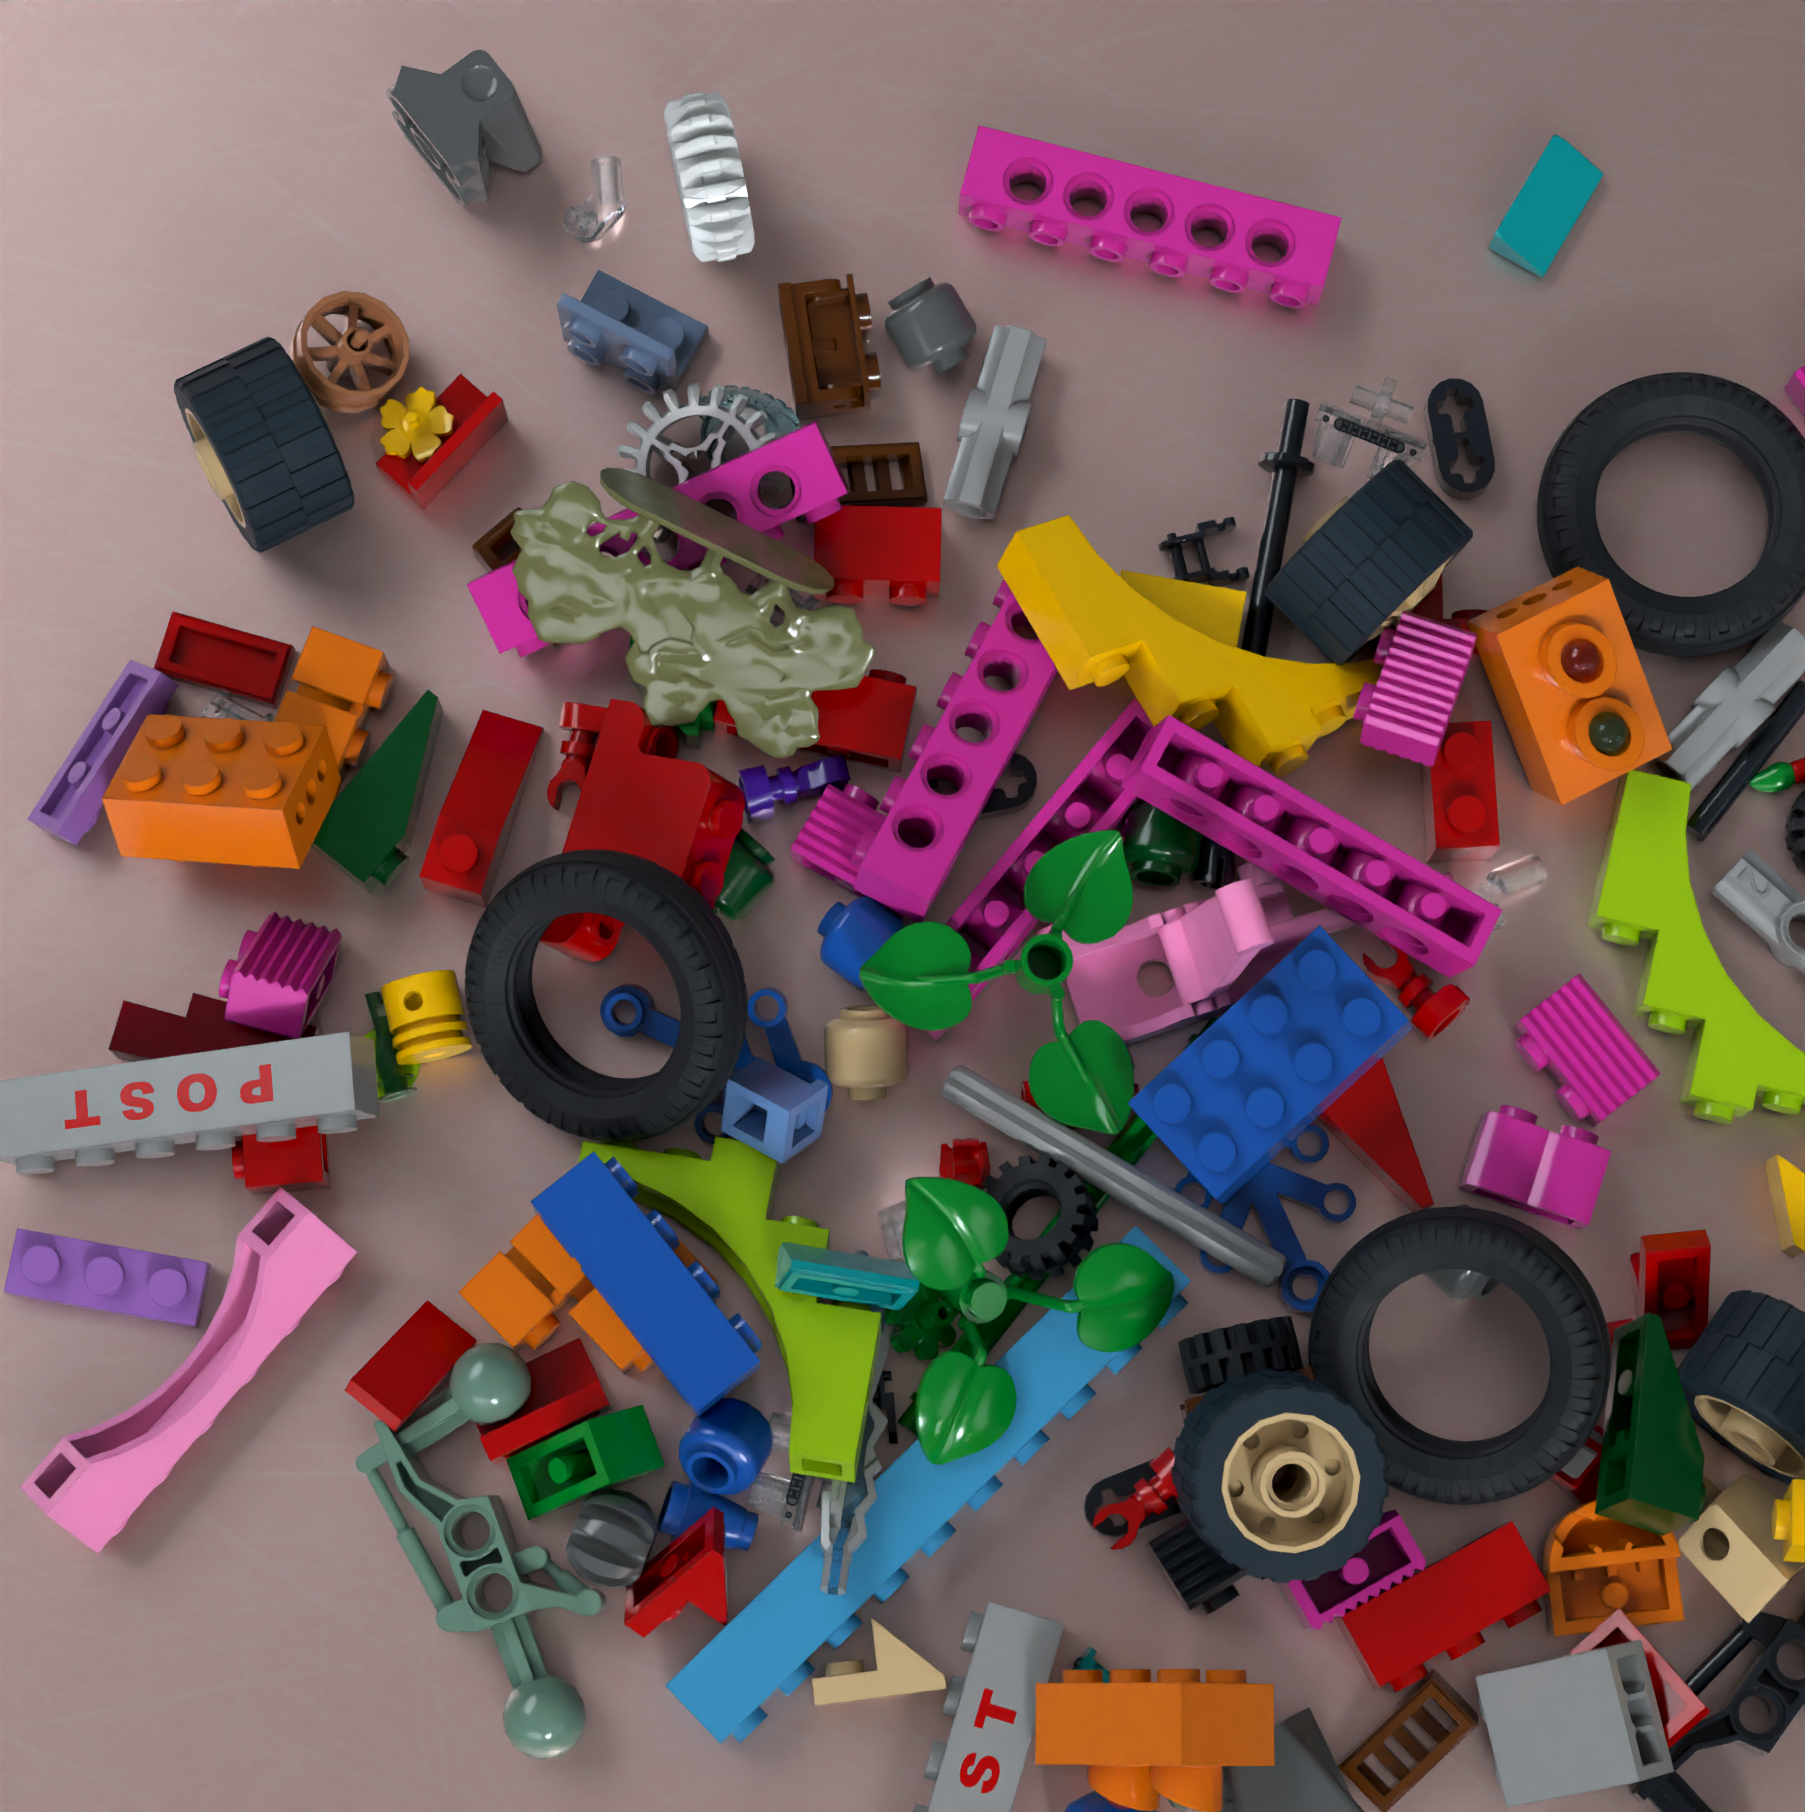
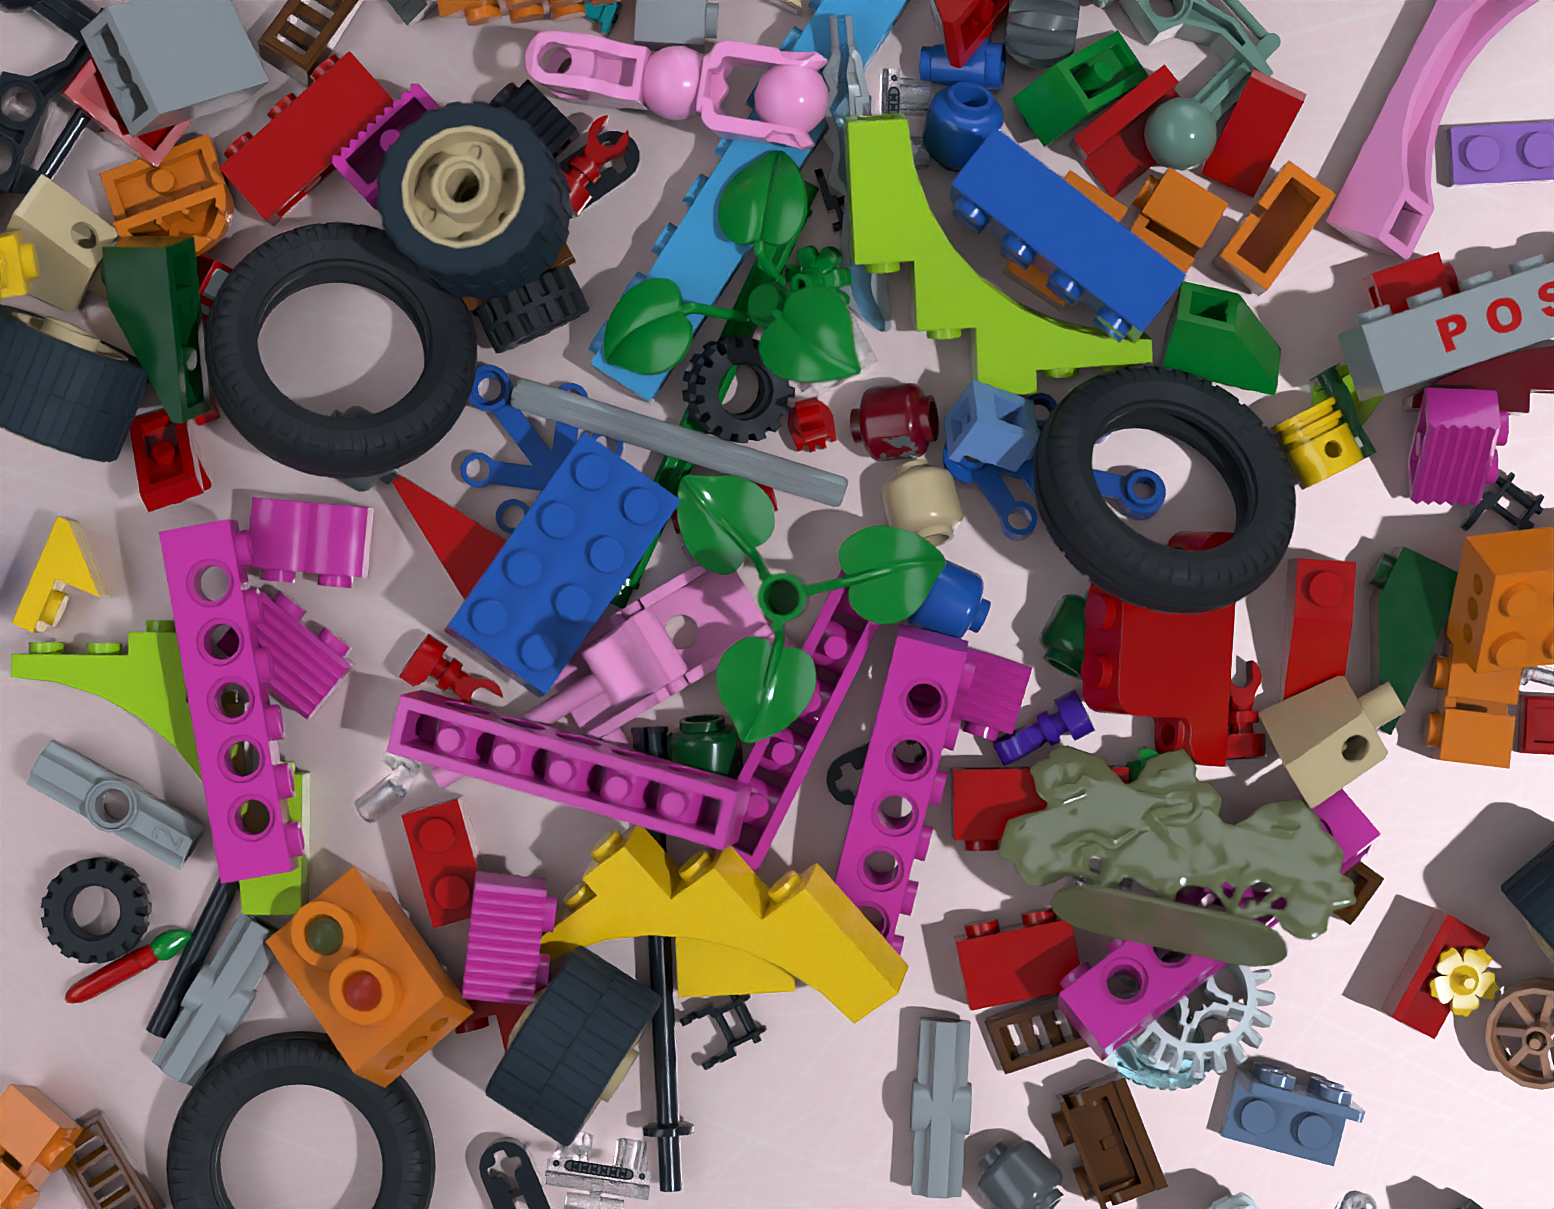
camera: 165 degrees right, 10 degrees up
teal slope [775,1242,919,1310] -> none
none -> dark pink brick [159,519,306,884]
none -> bright pink piece [525,30,829,150]
none -> dark red head [850,383,939,462]
none -> green slope [1161,281,1281,396]
none -> orange piece [1212,160,1337,296]
none -> tan torso [1258,676,1406,809]
none -> black piece [1460,472,1544,531]

